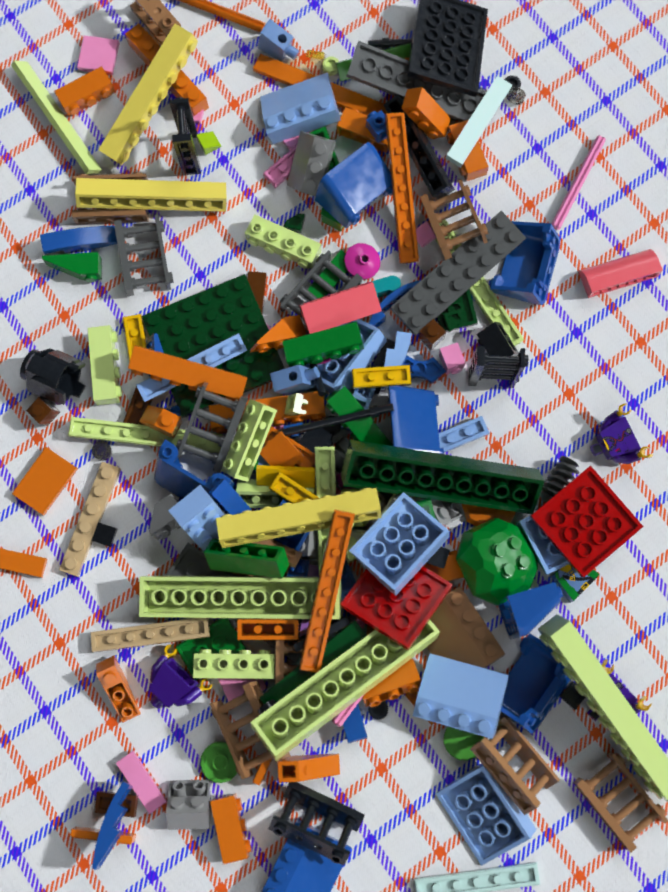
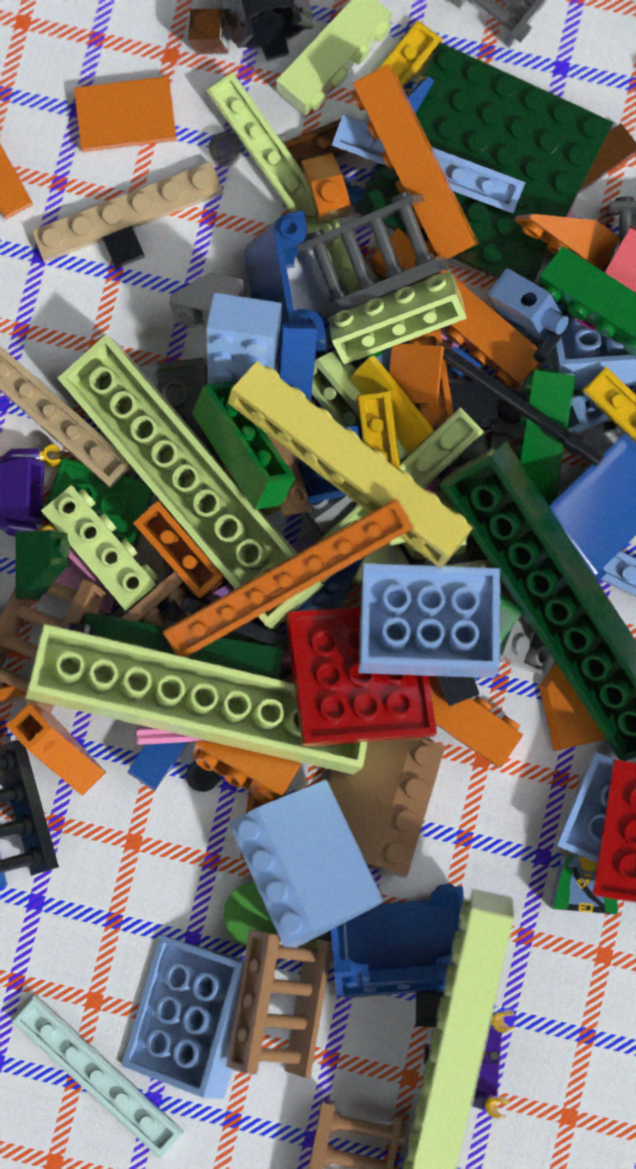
camera: 50 degrees right, 5 degrees up
yellowish green tile [284,393,308,416] -> none
blue tile [288,559,310,577] -> none
green rock [456,517,538,606] -> none
blue windscreen [498,582,563,640] -> none
none -> dark green slope [15,530,70,601]

